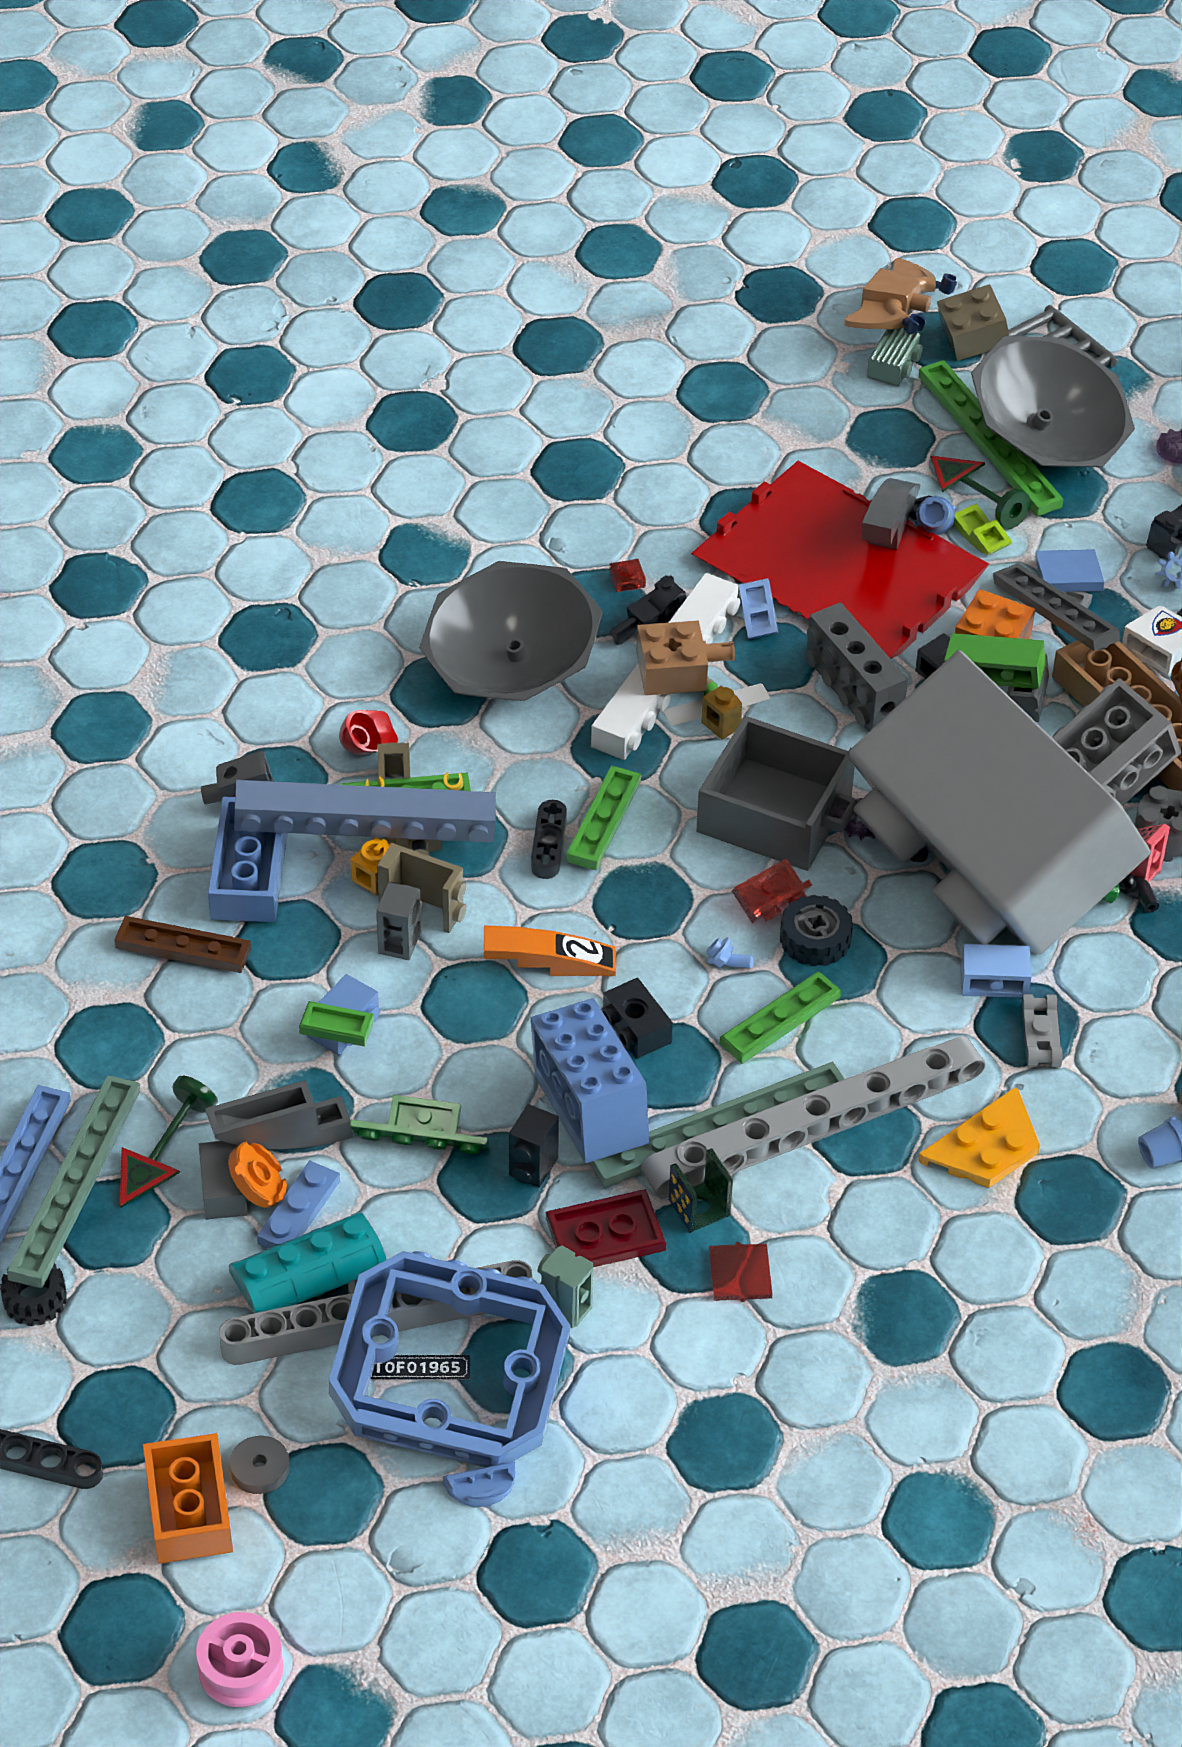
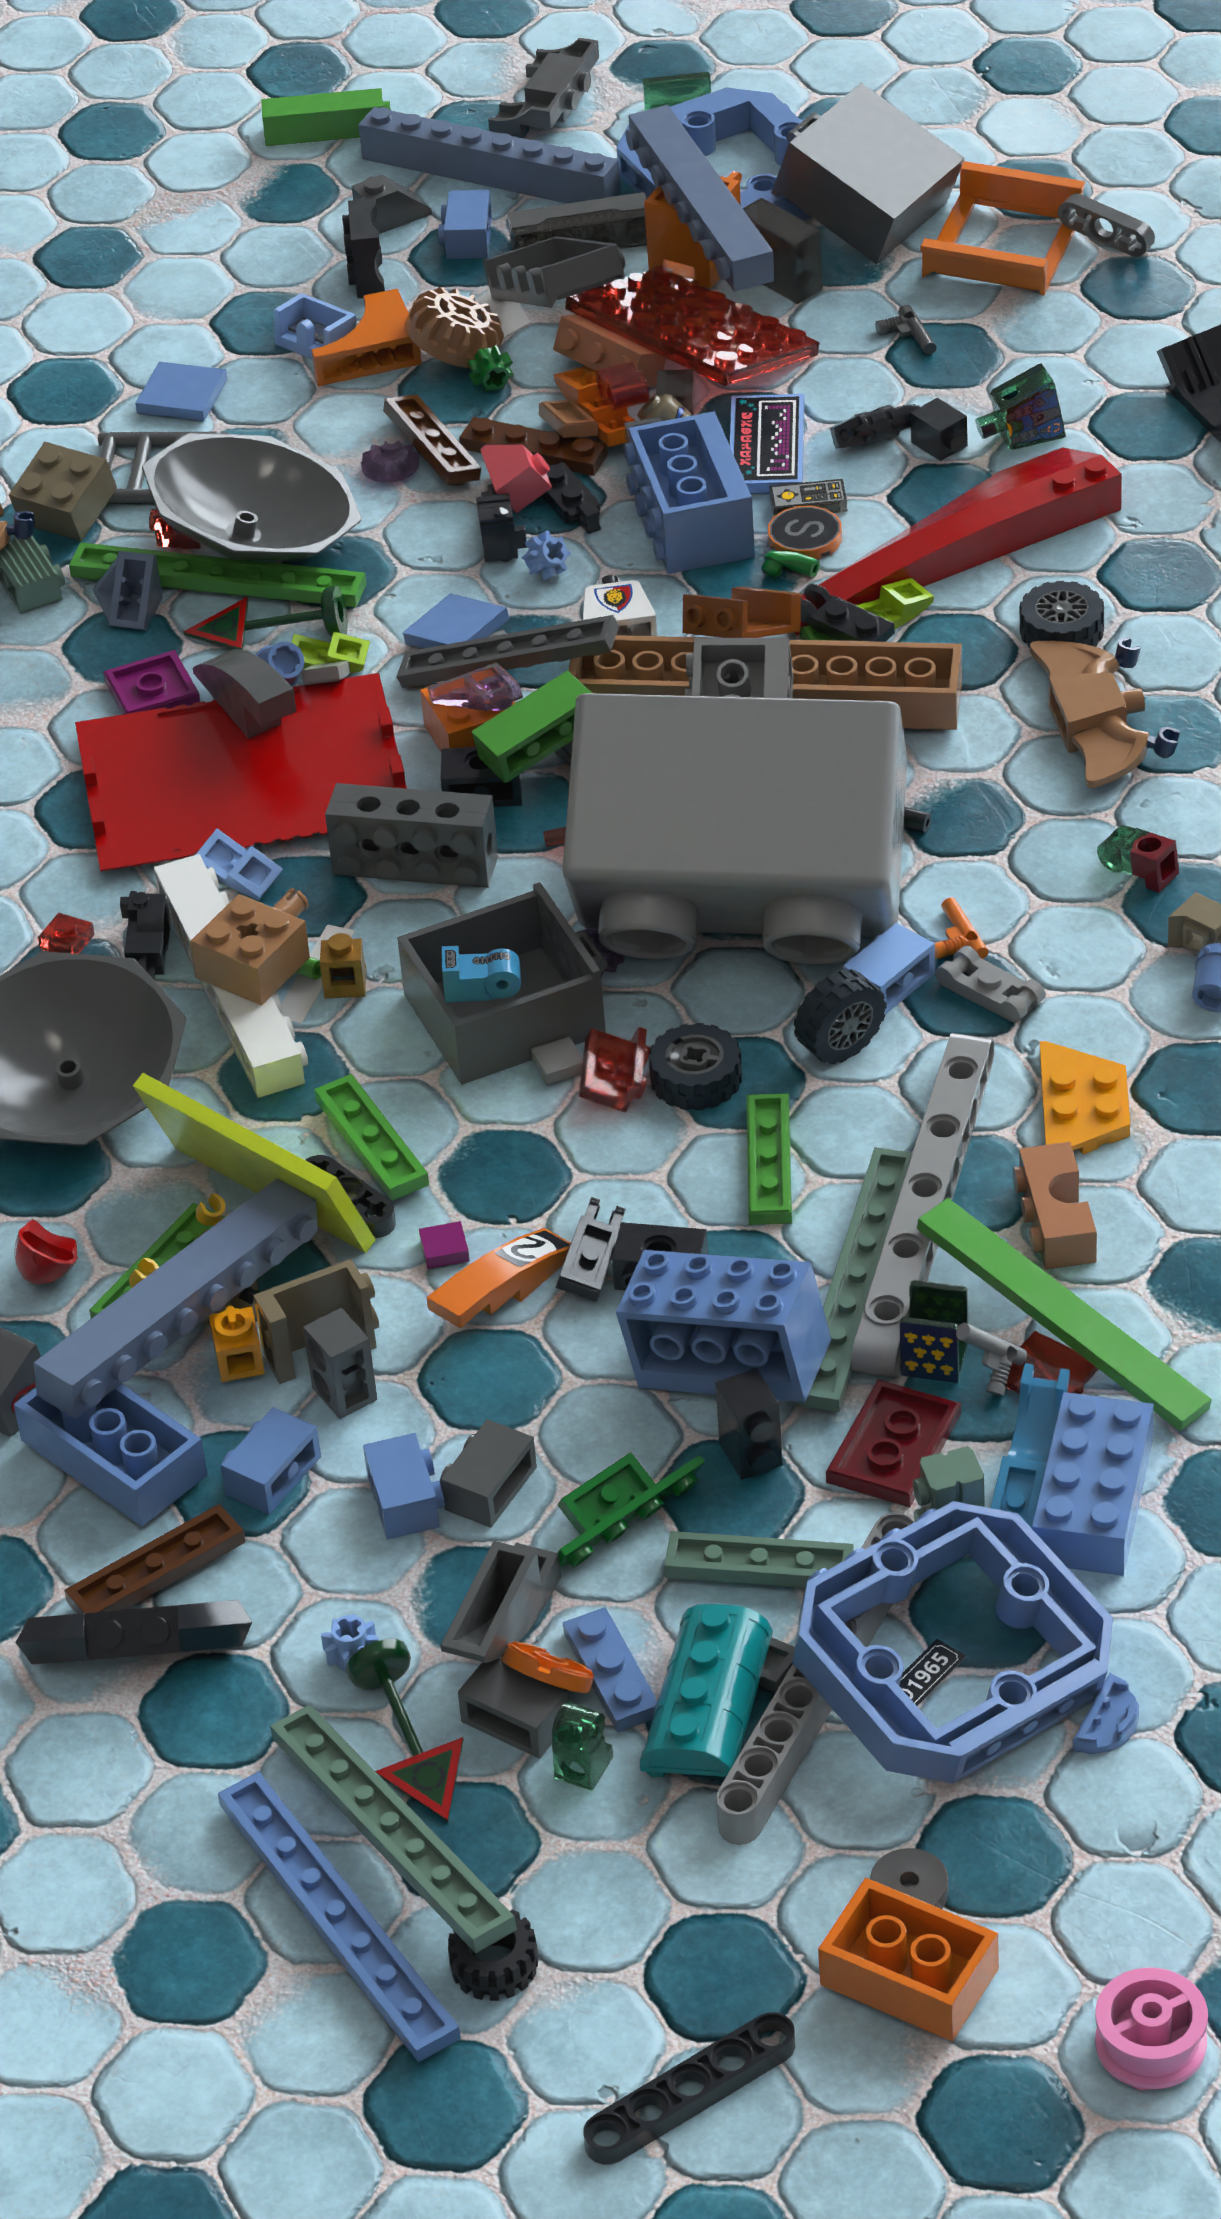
camera: 45 degrees left, 5 degrees down
bright green tile [299,1001,374,1047] -> none
dark tan window [377,742,410,779] -> none
light blue plate [706,937,754,968] -> none
none -> black brick [15,1600,252,1664]
none -> sand blue slope [92,551,163,630]
none -> magenta tile [103,650,201,714]
none -> neon yellow tile [133,1073,376,1253]
none -> medium blue tile [135,361,227,421]
none -> medium blue brick [221,1407,321,1515]
none -> light grey tile [301,661,350,685]
none -> light blue gear [321,1614,379,1673]
none -> magenta tile [419,1221,470,1269]
none -> wing [427,662,523,711]
none -> dark grey piece [440,1419,537,1528]
none -> dark azure leg [442,946,521,1003]
none -> light grey tile [531,1036,586,1085]
none -> clear green leg [551,1701,613,1791]
none -> hinge [555,1197,626,1302]
none -> sand green plate [664,1531,854,1588]
none -> black wheel [794,969,887,1064]
none -> bright green tile [916,1198,1212,1431]
none -> orange hose [934,897,989,959]
none -> light grey hose [956,1323,1027,1396]
none -> dark azure piece [990,1363,1070,1528]
none -> nougat arch [1012,1141,1097,1270]
none -> medium blue brick [1032,1392,1154,1576]

